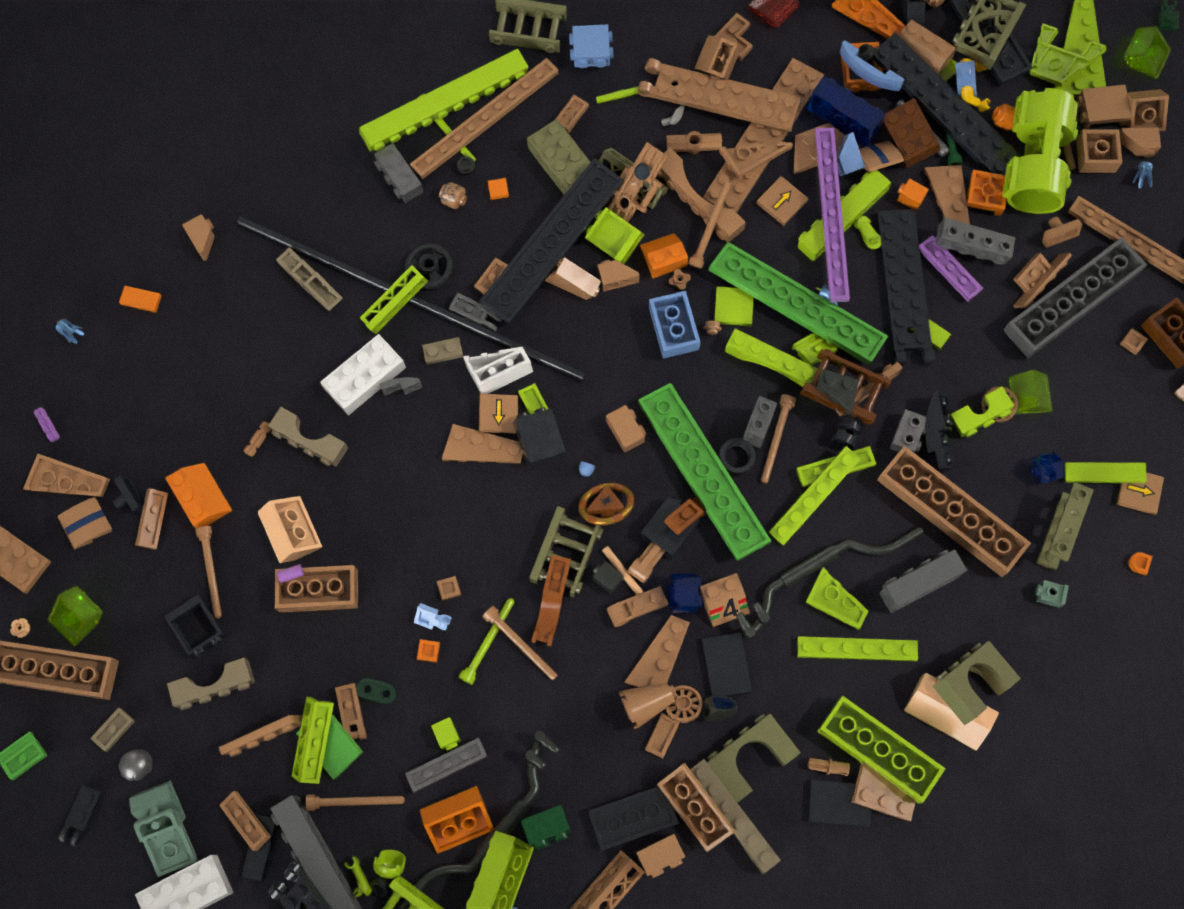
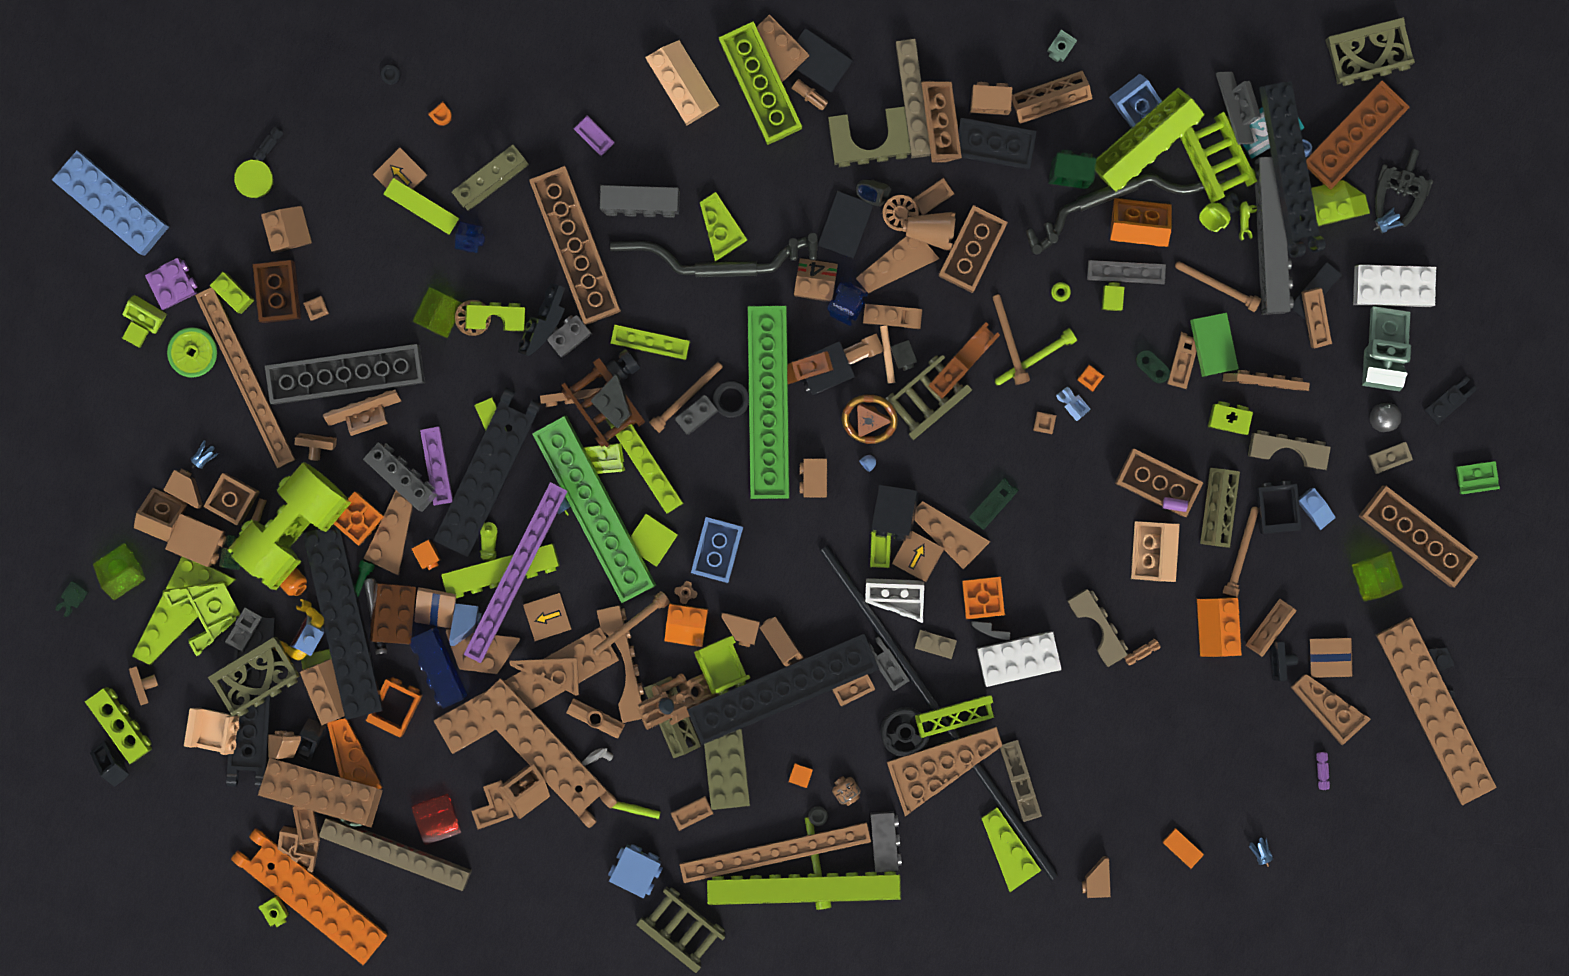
camera: 150 degrees left, 15 degrees up
light nougat plate [10,618,30,638] -> none
lime fence [292,697,334,784] -> none
medium nougat plate [703,321,721,335] -> none
lime plate [768,446,860,545] -> none
lime plate [797,636,918,661] -> none
medium blue slope [840,40,904,91] -> none
pearl dark grey plate [858,44,875,61] -> none
olive arch [932,641,1021,726] -> none
sand green brick [1035,580,1069,608] -> none
none -> dark grey slope [225,608,262,652]
none -> medium lavender tile [574,116,614,156]
none -> medium nougat wing [887,726,1003,816]
none -> medium nougat brick [938,205,1008,293]
none -> orange piece [962,577,1005,619]
none -> clear green plate [969,477,1019,530]
none -> lime wing [982,807,1041,892]
none -> lime plate [1051,282,1071,302]
none -> olive fence [1200,468,1240,548]
none -> lime brick [1208,401,1253,435]
none -> medium blue slope [1299,488,1335,530]

